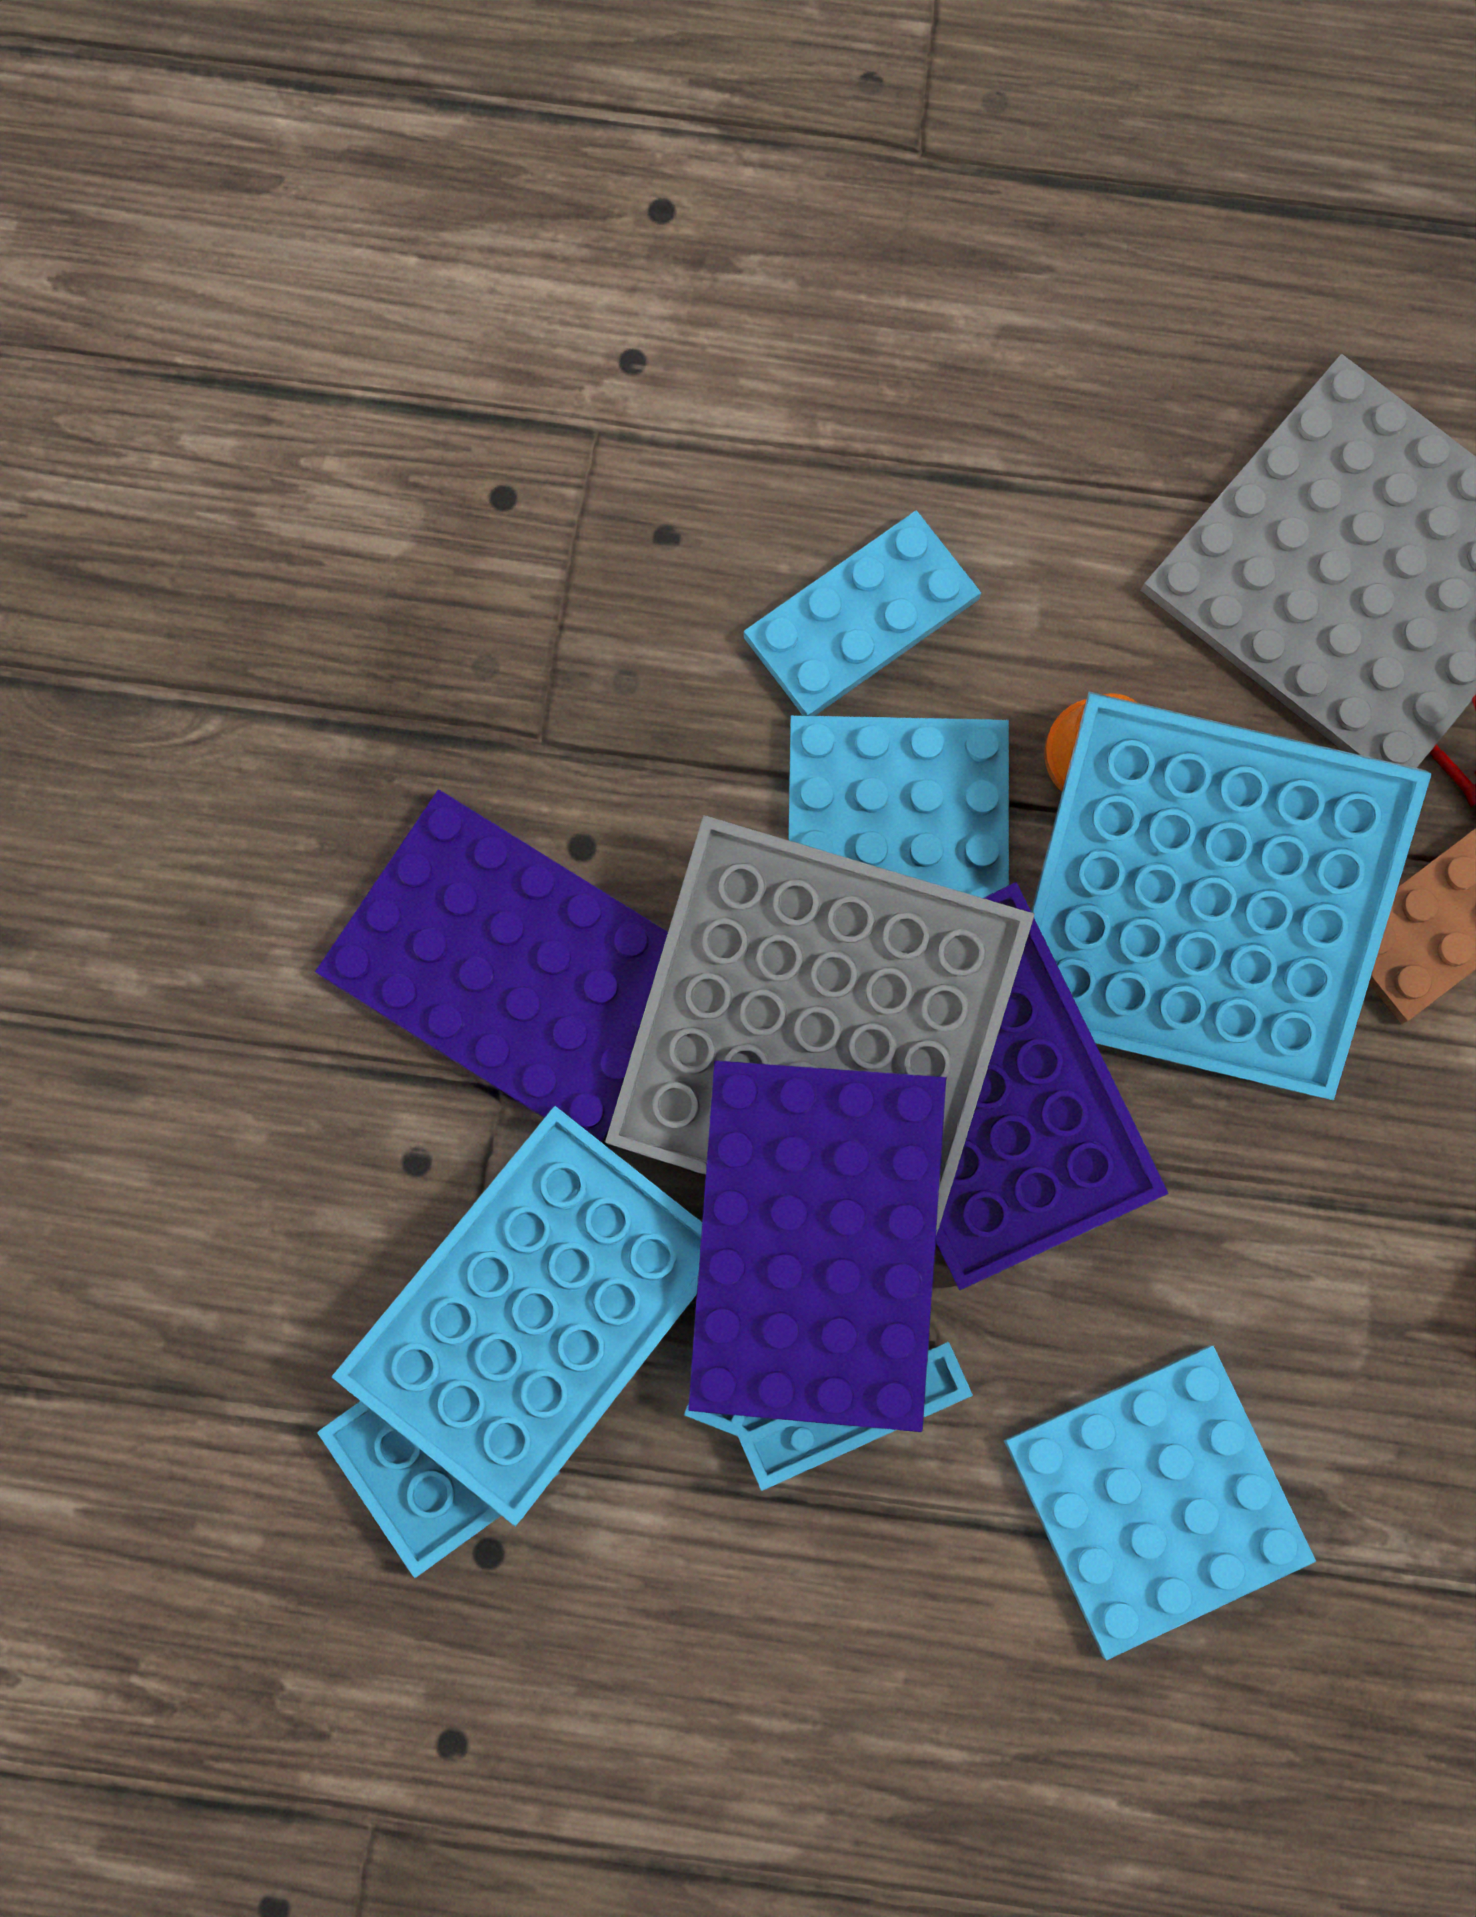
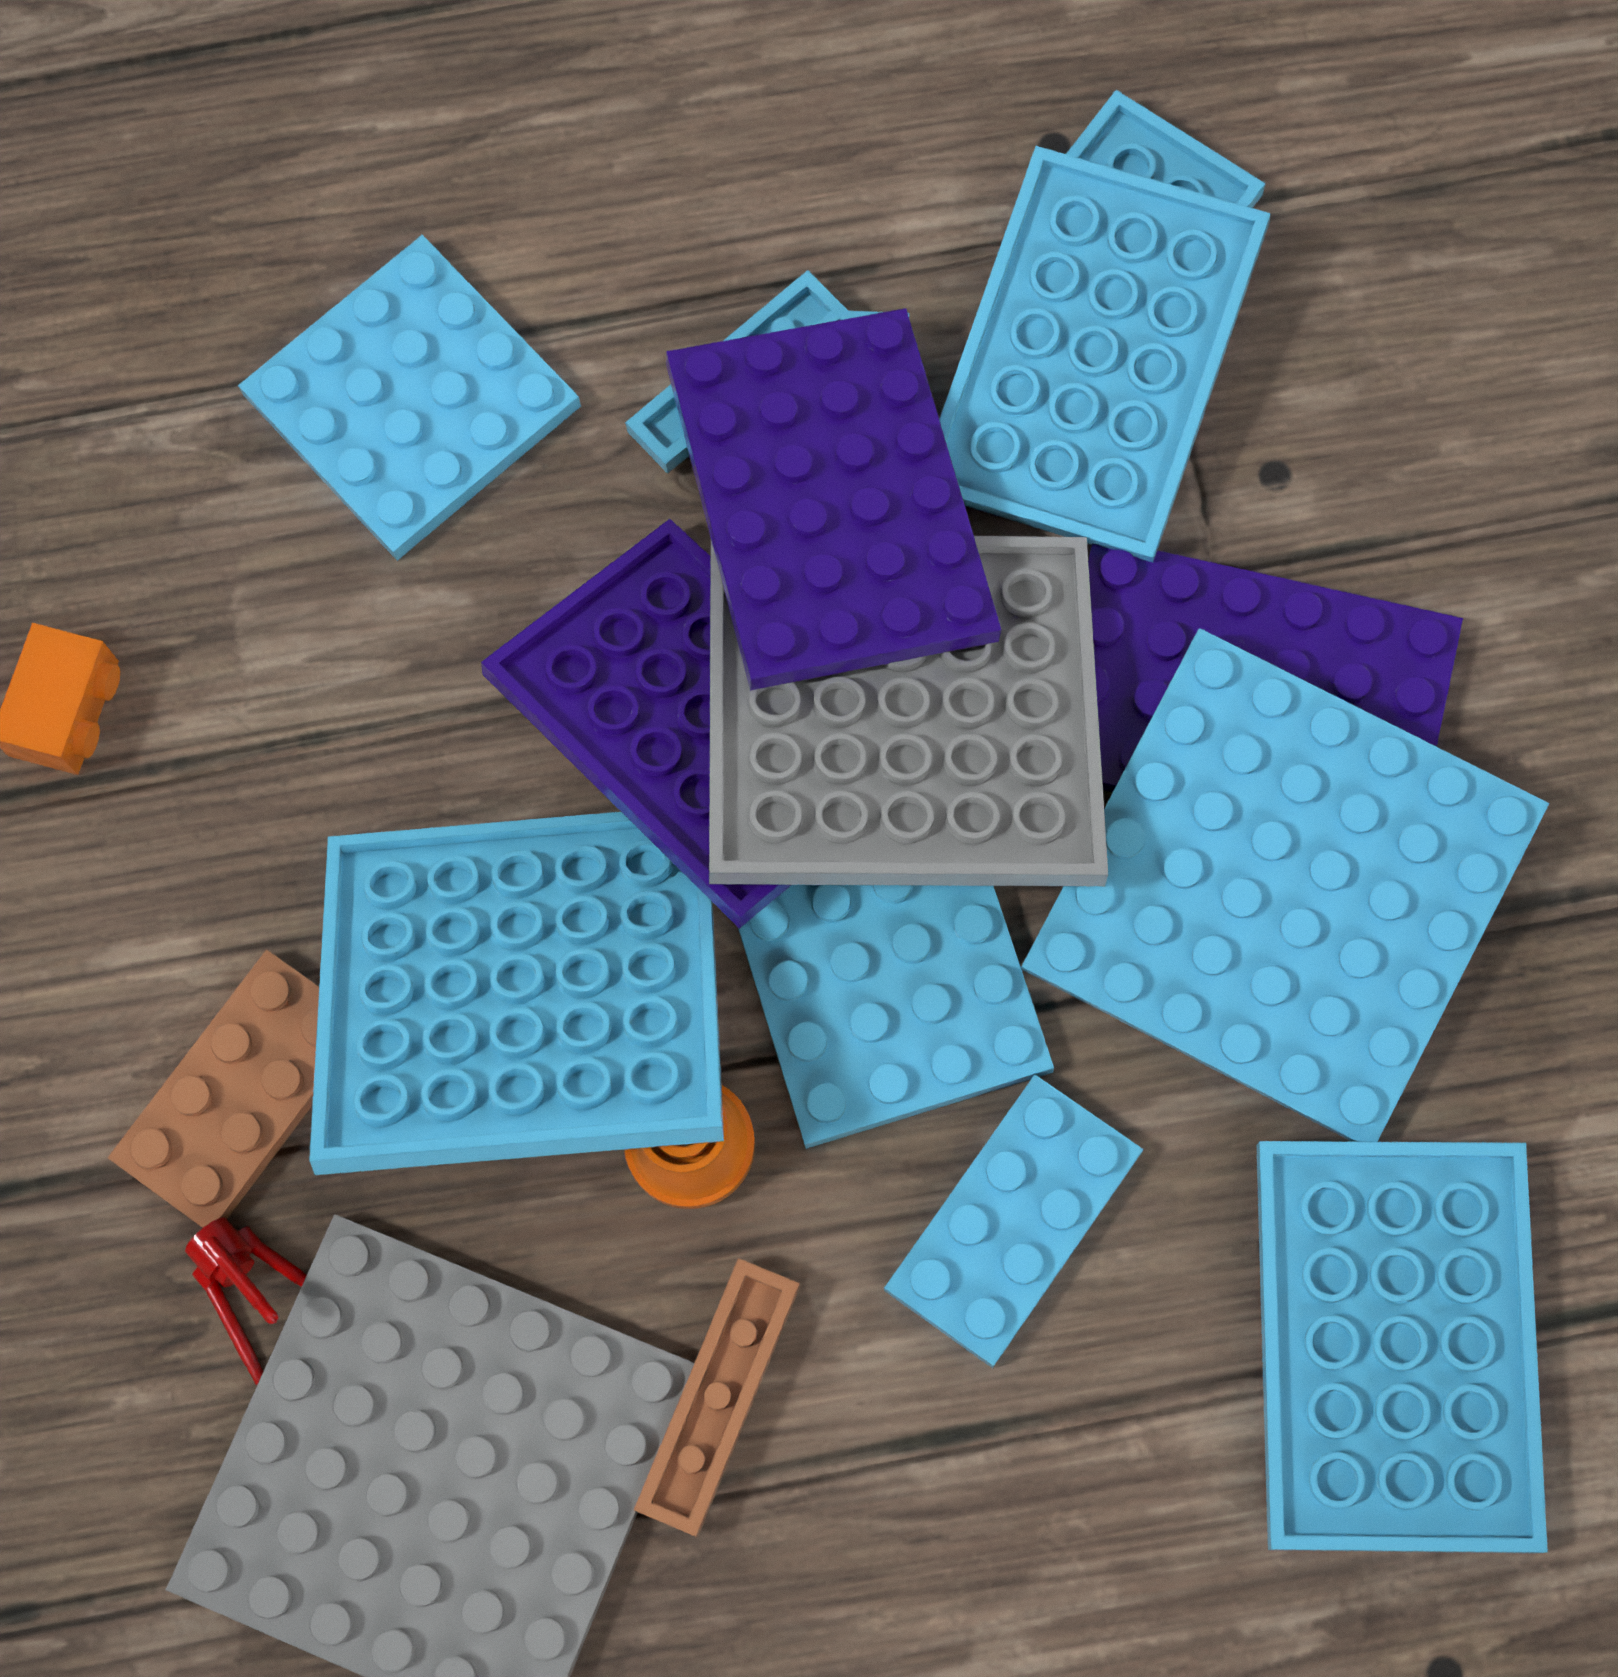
camera: 170 degrees right, 5 degrees down
none -> nougat plate [634,1258,800,1537]
none -> medium azure plate [1021,628,1549,1142]
none -> medium azure plate [1256,1141,1548,1553]

